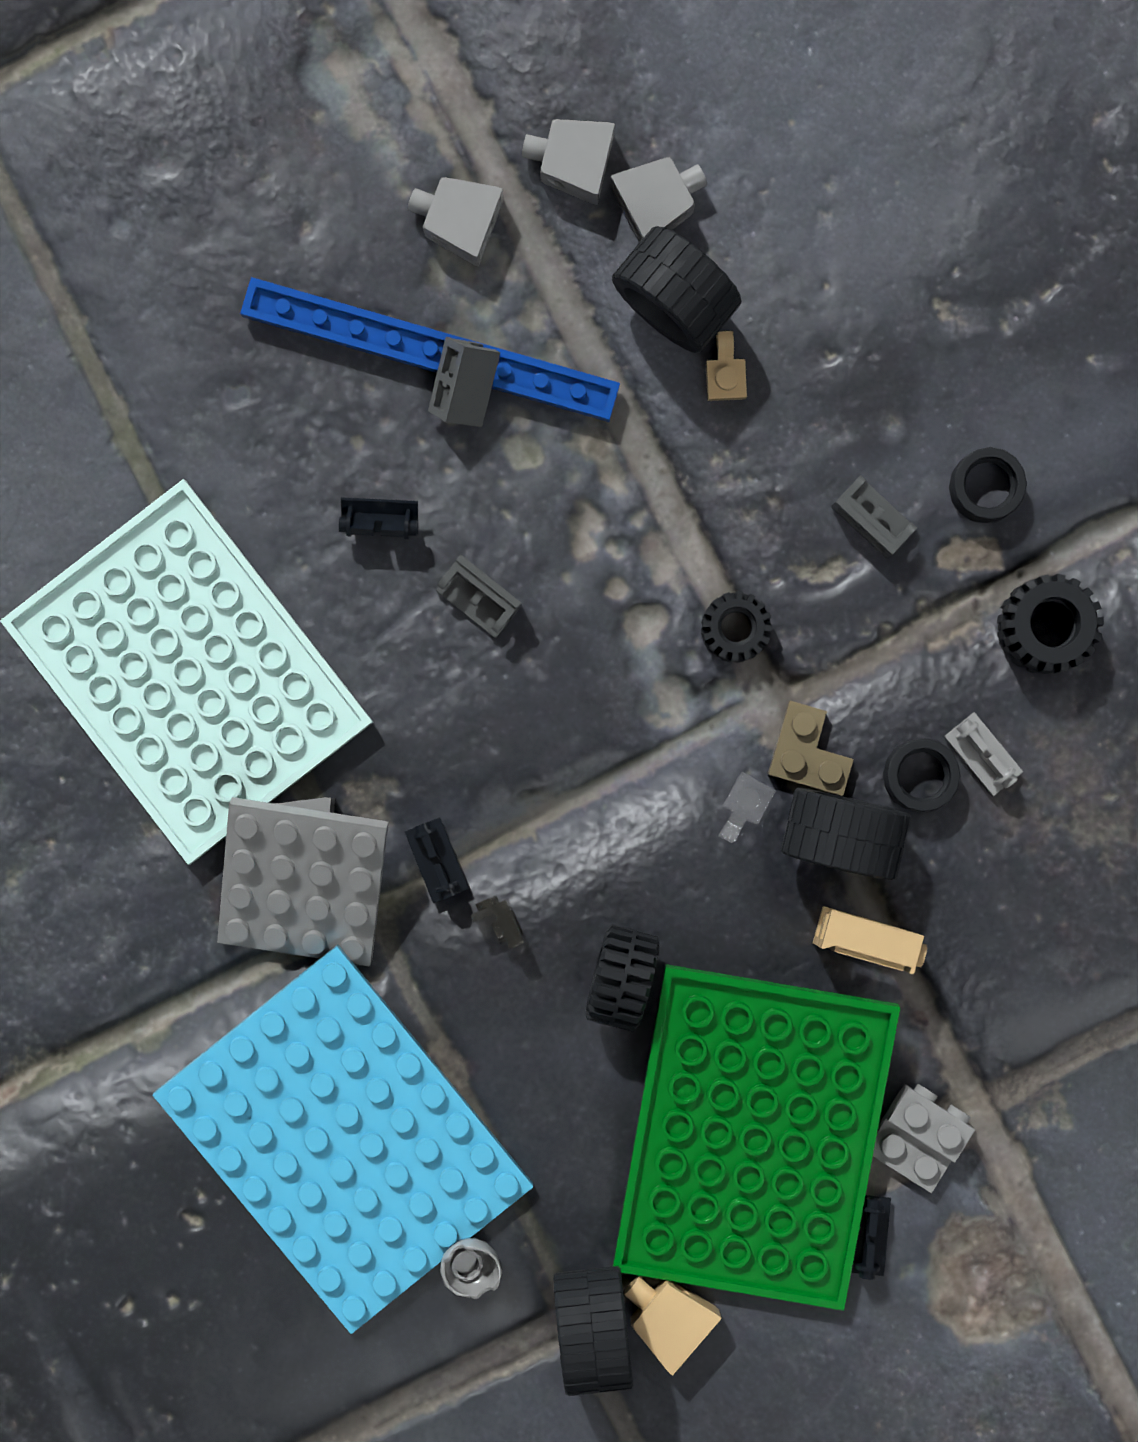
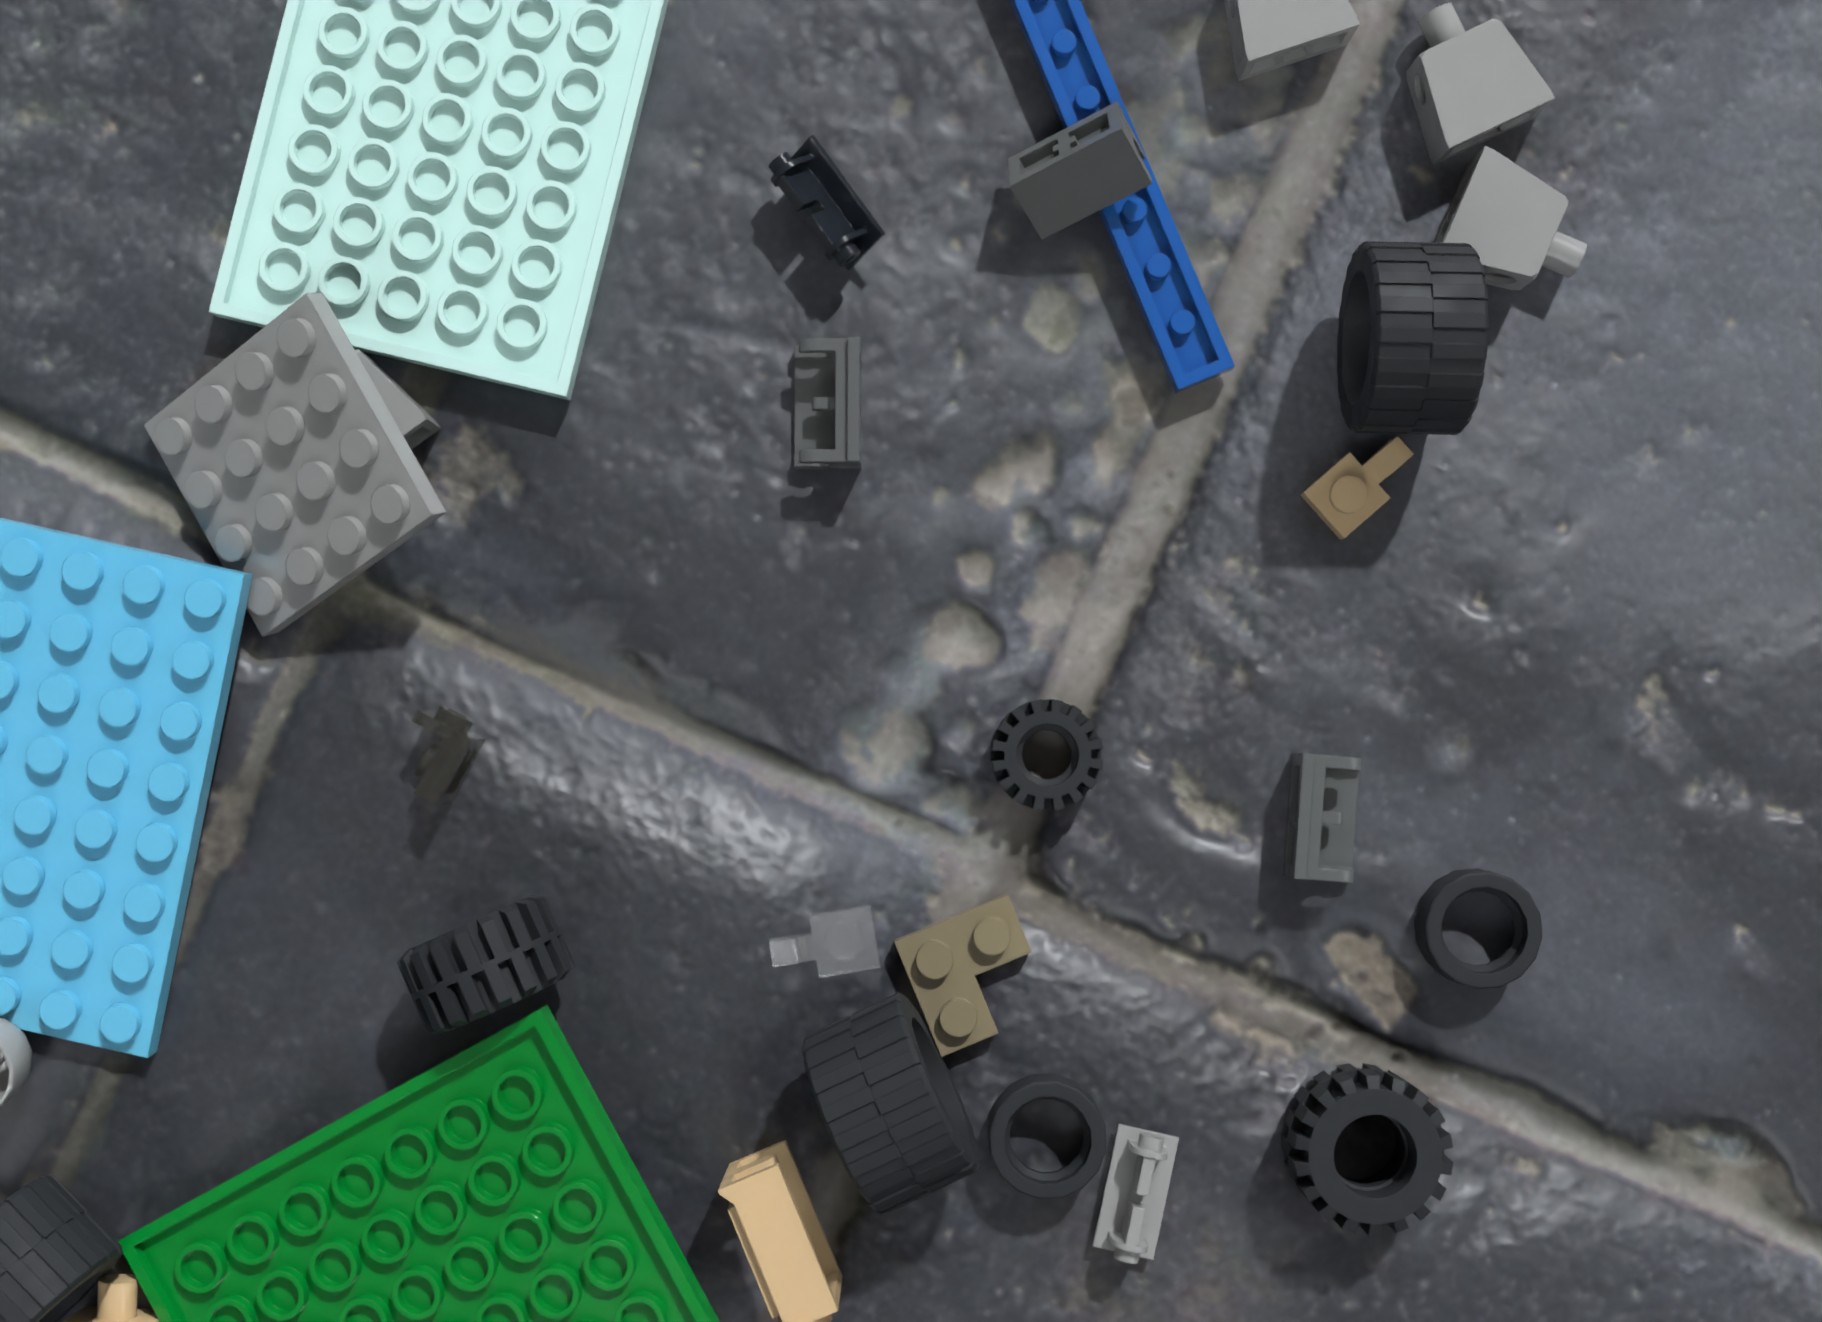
camera: 50 degrees right, 0 degrees up
black hinge [405,817,469,903] -> none

